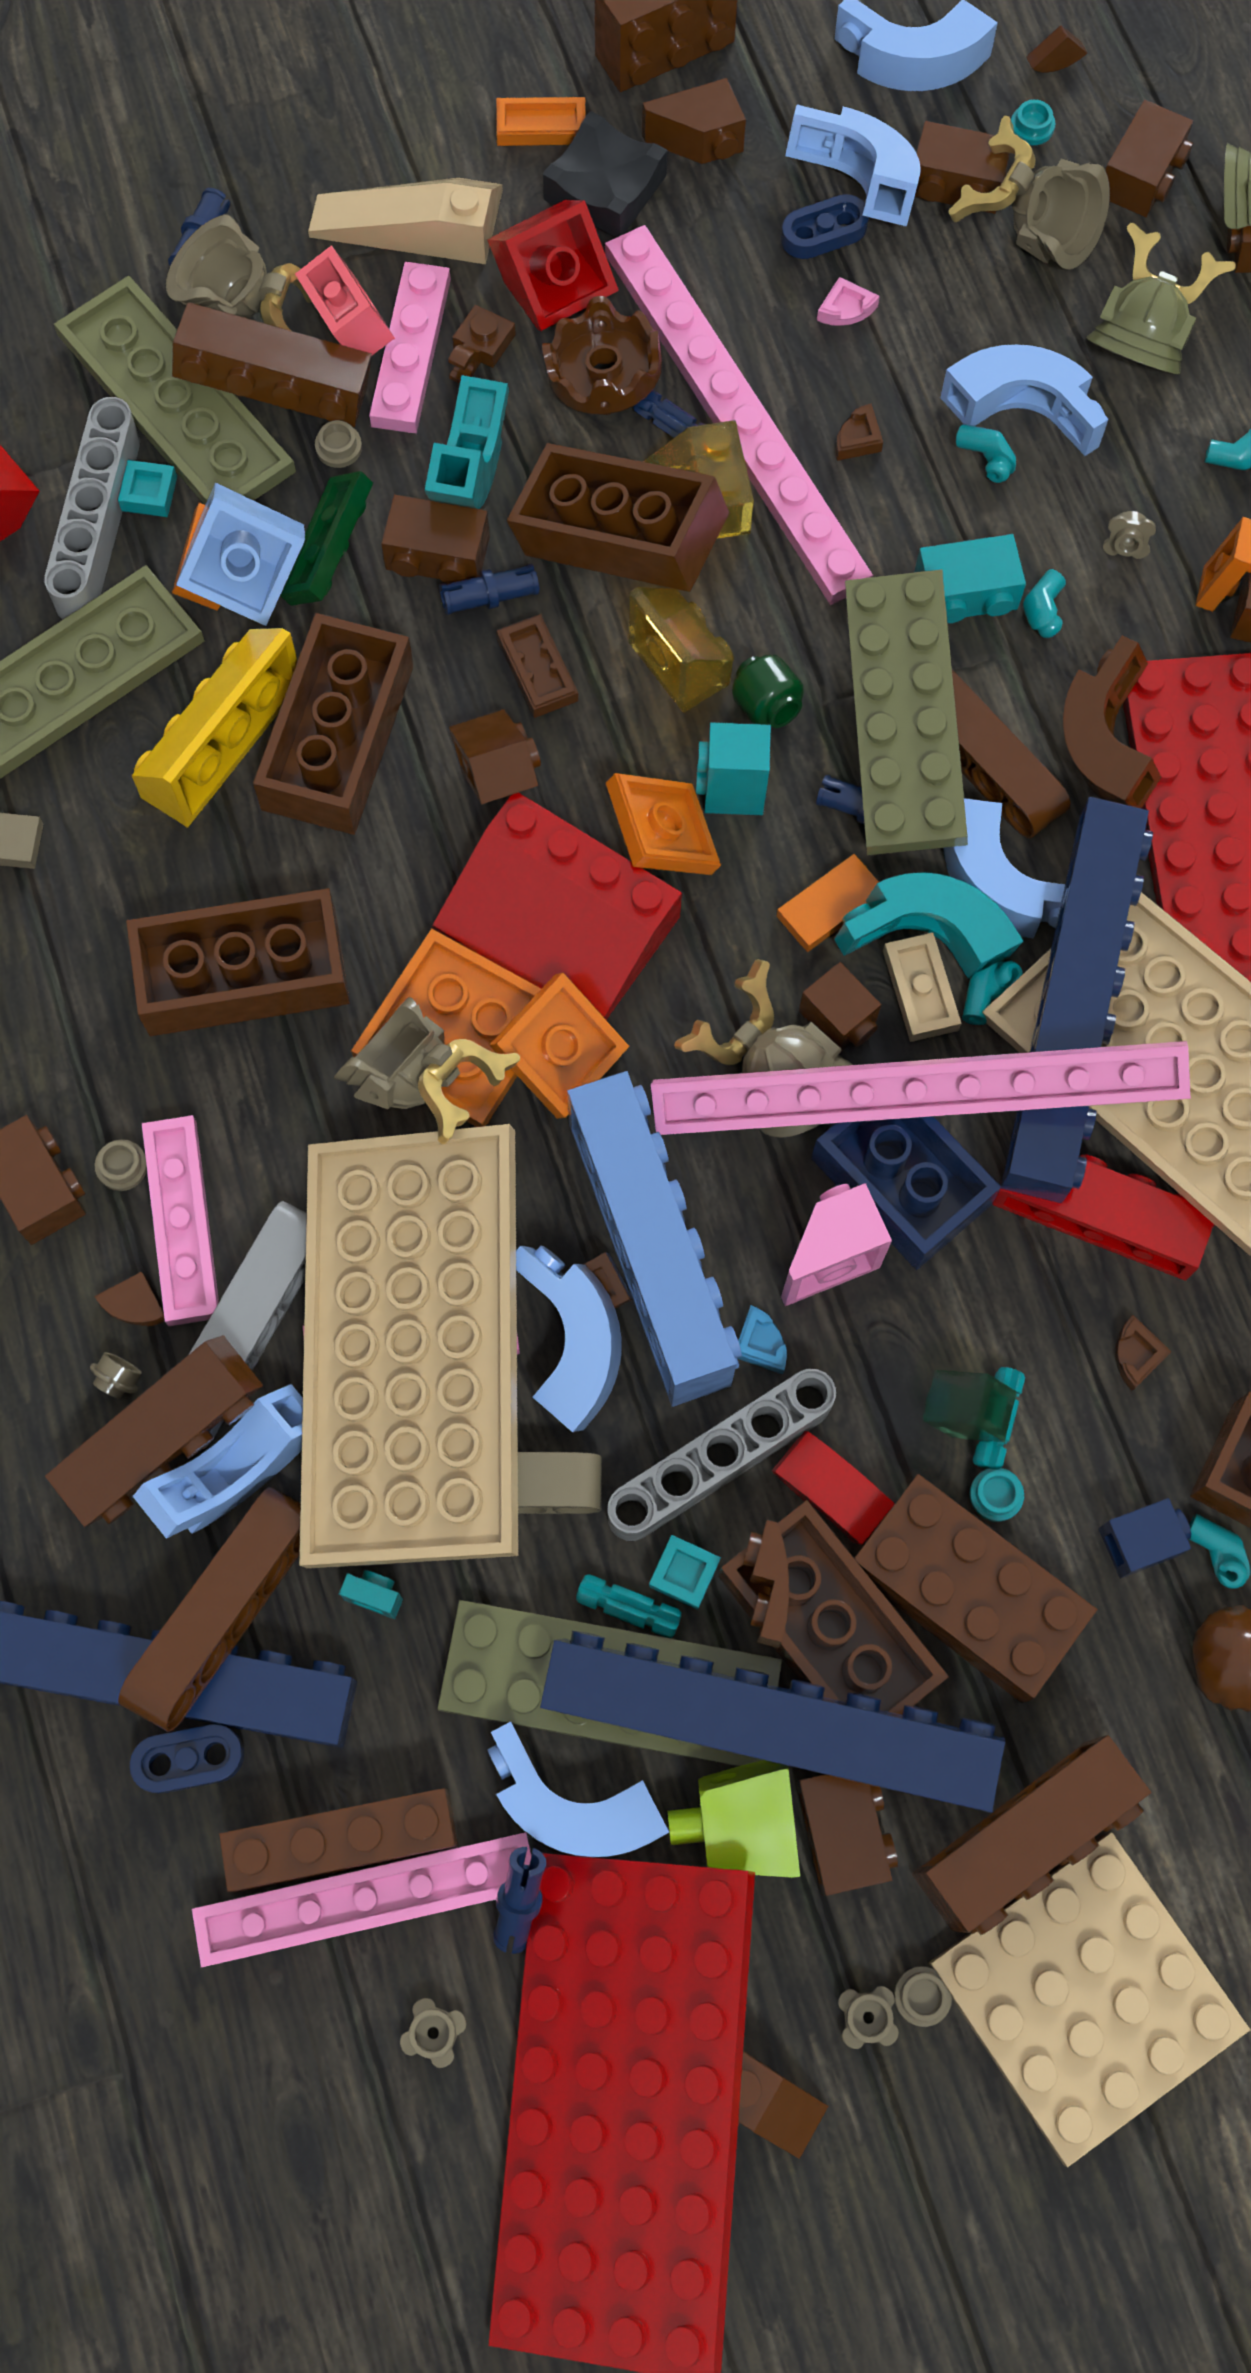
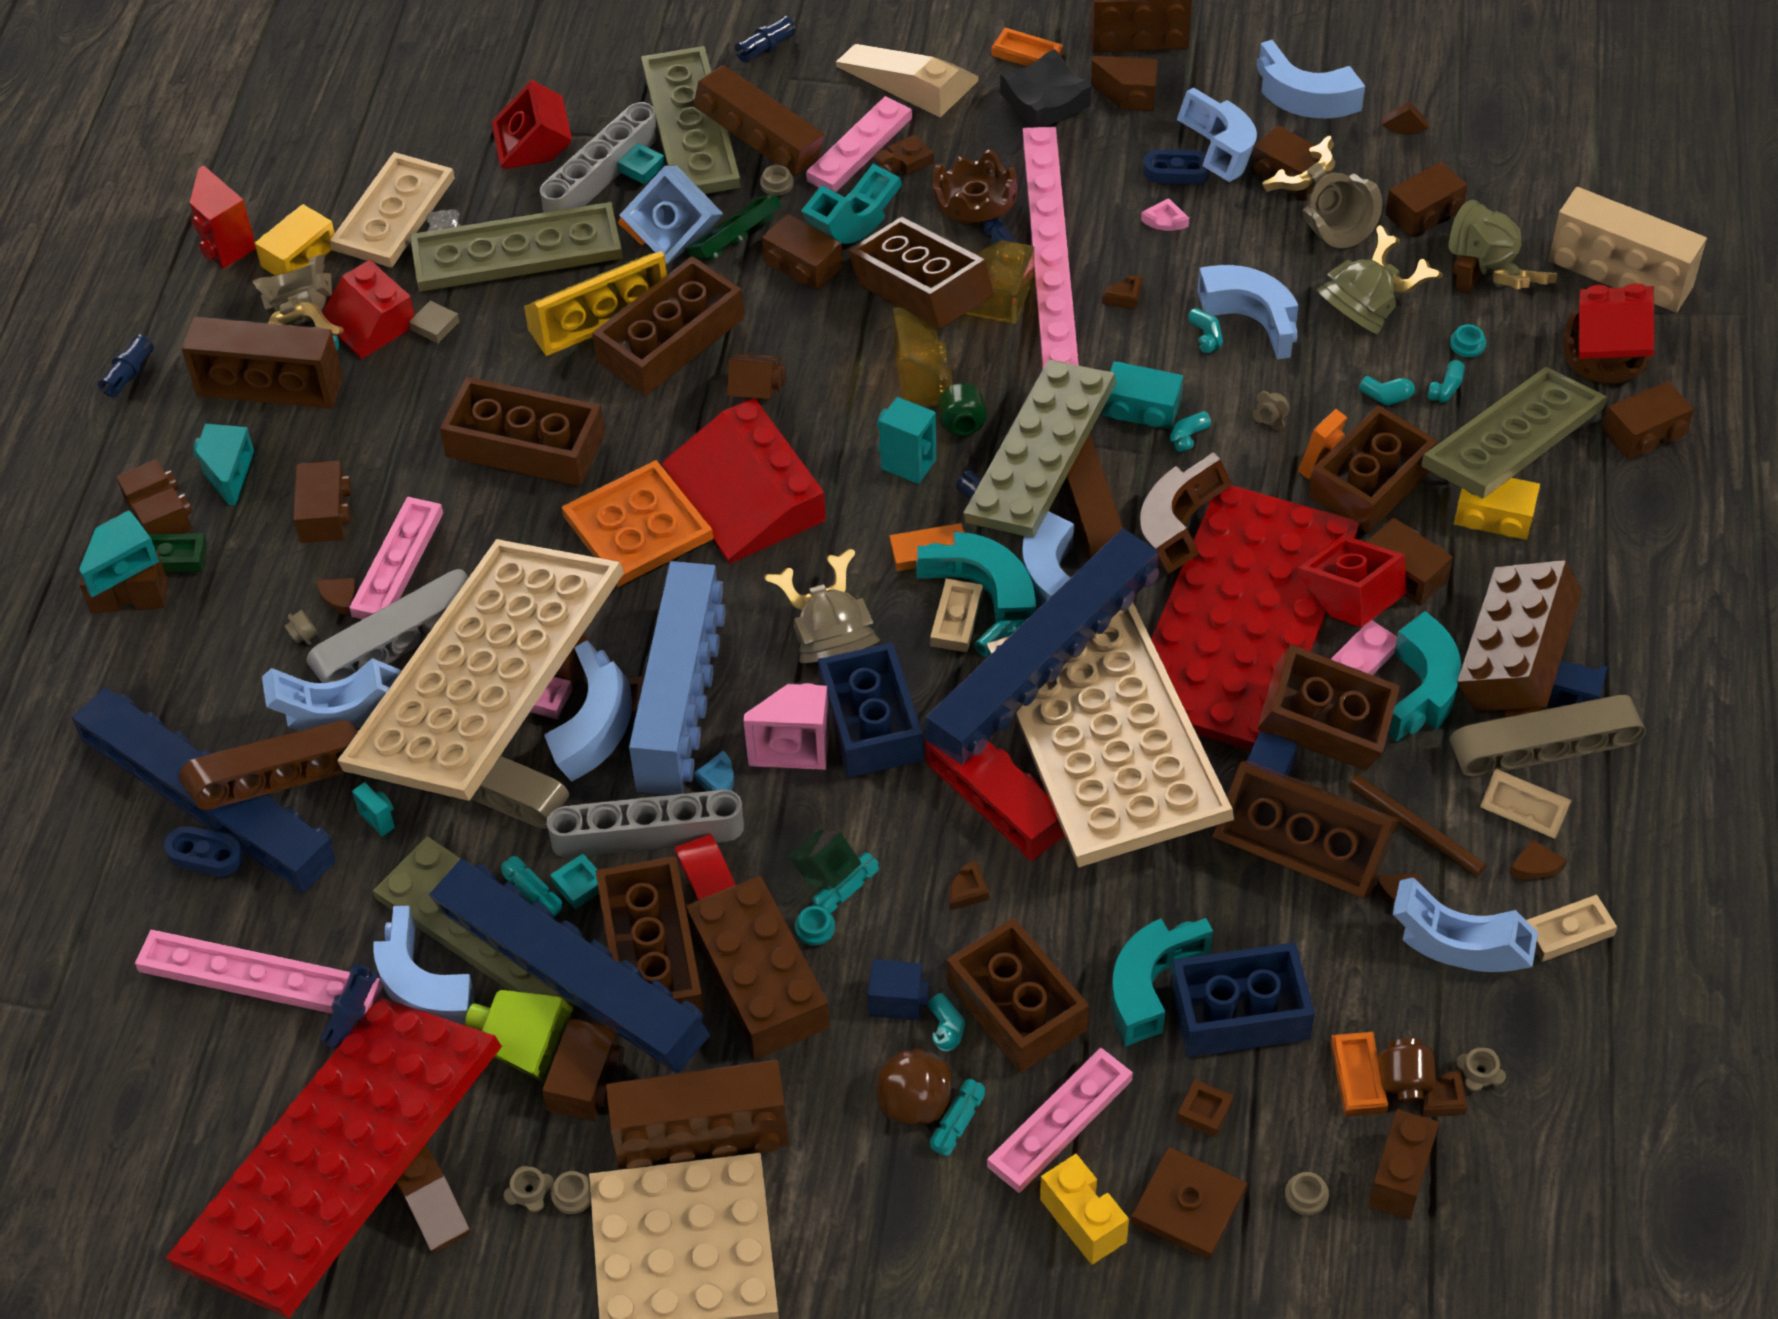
camera: 30 degrees right, 20 degrees down
reddish brown brick [45,1335,263,1528] -> none
dark tan plate [95,1140,147,1191] -> none
dark tan helmet [166,214,312,331] -> none
reddish brown brick [219,1788,459,1892] -> none
coral brick [295,245,395,356] -> none
dark tan helmet [333,997,520,1144] -> none
dark tan plate [400,1998,466,2068] -> none
dark blue pin [439,563,539,615] -> none
red slope [487,200,619,331] -> none
orange plate [489,973,629,1119] -> none
reddish brown plate [496,614,579,718] -> none
orange tile [606,773,721,875] -> none
bright pink plate [651,1041,1191,1135] -> none
reddish brown slope [743,1520,789,1648] -> none
reddish brown brick [799,962,882,1051] -> none
teal plate [1011,100,1056,145] -> none

